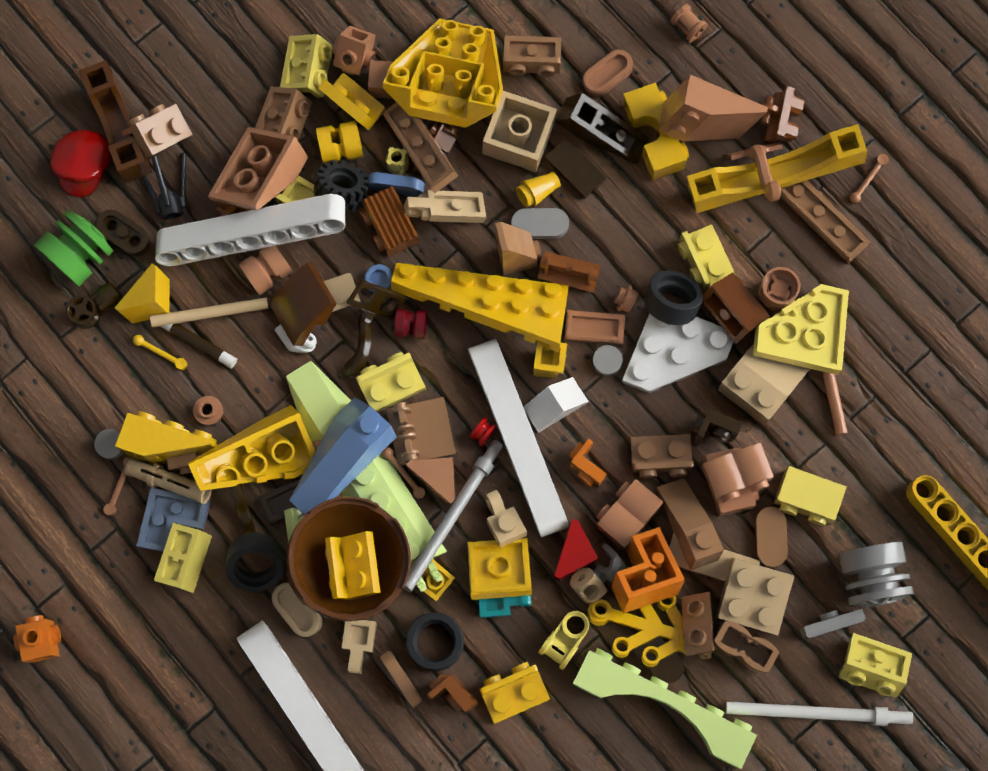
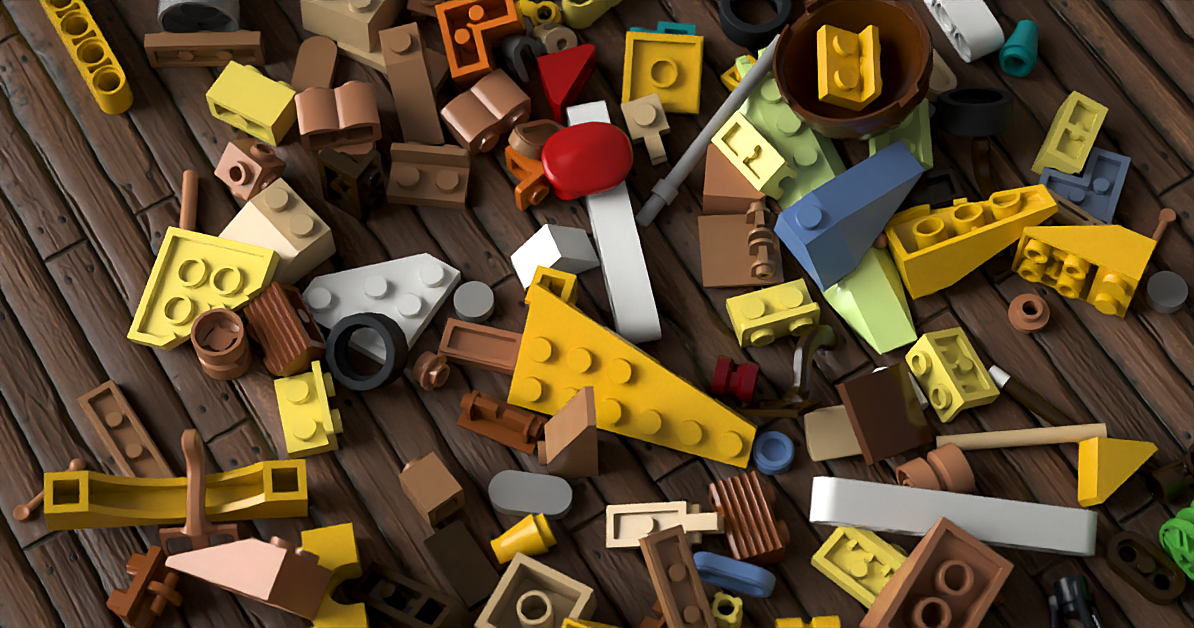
camera: 175 degrees left, 15 degrees down
yellow hinge [133,335,187,370] -> none
black tyre [313,160,369,213] -> none
red bush [469,417,498,447] -> none
none -> medium nougat plate [144,30,266,68]
none -> nougat brick [214,138,287,201]
none -> medium nougat brick [399,452,466,528]
none -> medium nougat tile [508,119,564,160]
none -> red piece [541,121,633,201]
none -> light yellow hinge [711,111,797,200]
none -> light yellow bracket [905,327,1000,423]
none -> teal cone [999,20,1039,77]

